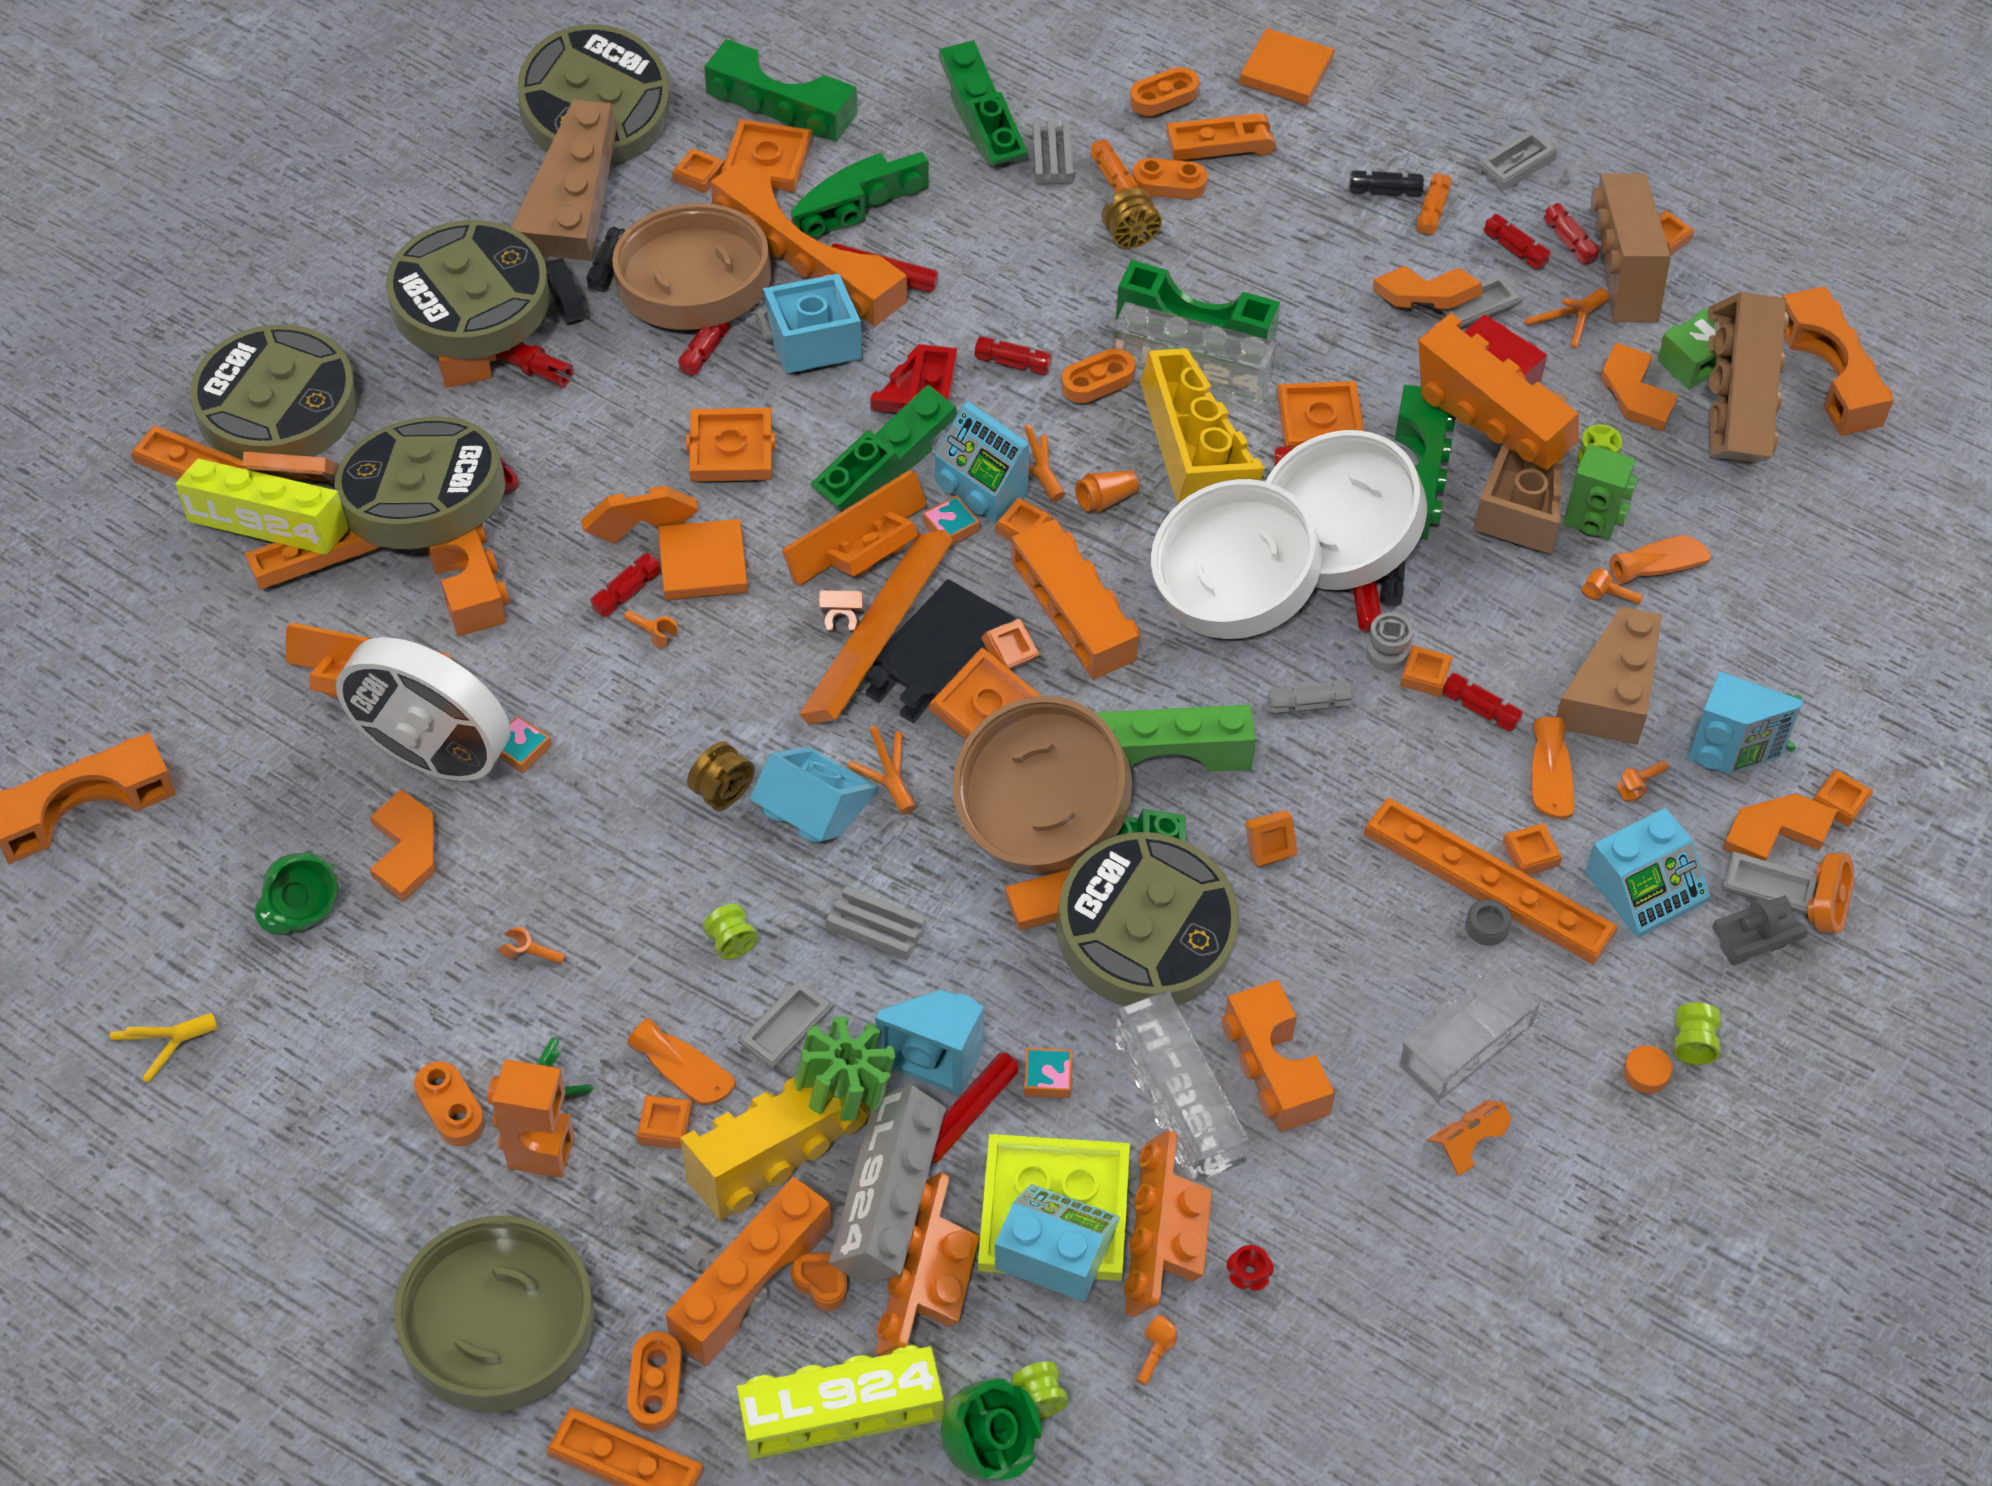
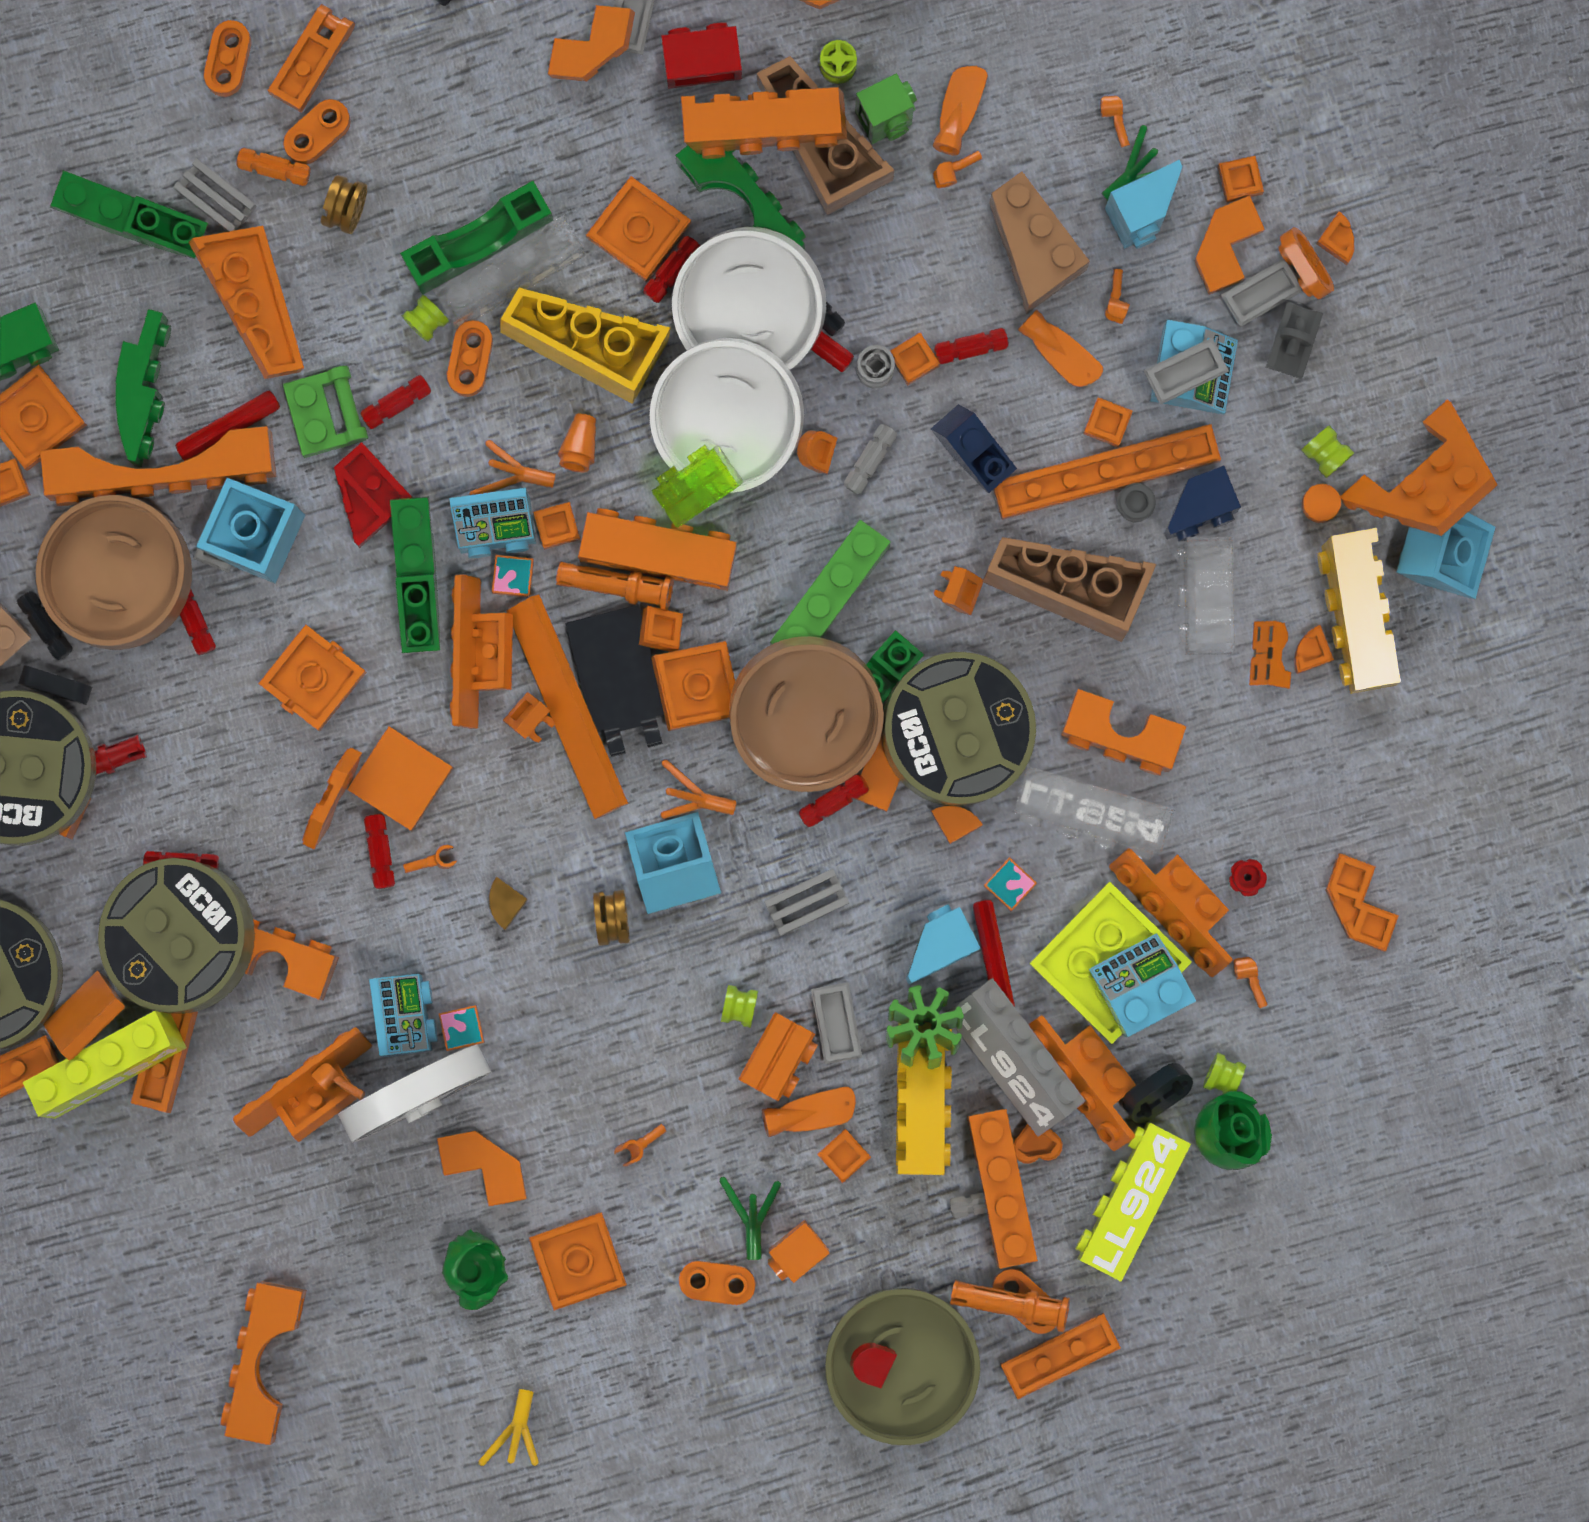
camera: 50 degrees left, 30 degrees up
none -> orange wing [189,225,304,379]
none -> bright green plate [283,366,368,458]
none -> slope [369,974,438,1057]
none -> lime wheel [401,294,449,342]
none -> pearl gold tile [489,877,528,930]
none -> orange tile [529,1212,627,1311]
none -> orange pin [556,561,674,611]
none -> clear neon green brick [651,444,743,528]
none -> orange brick [738,1012,818,1102]
none -> orange tile [797,430,838,474]
none -> red axle [799,775,869,827]
none -> red tile [850,1343,897,1389]
none -> dark blue slope [931,404,1017,493]
none -> orange tile [931,806,983,844]
none -> orange pin [950,1280,1070,1332]
none -> medium nougat wedge [983,537,1156,642]
none -> orange hand [1100,96,1130,148]
none -> black beam [1122,1063,1193,1124]
none -> light grey tile [1144,338,1229,405]
none -> dark blue slope [1164,465,1241,542]
none -> orange tile [1294,625,1334,674]
none -> orange tile [1316,211,1354,265]
none -> wedge [1317,528,1401,694]
none -> orange tile [1325,853,1399,952]
none -> orange wing [1340,399,1497,536]
none -> medium azure slope [1397,512,1496,599]

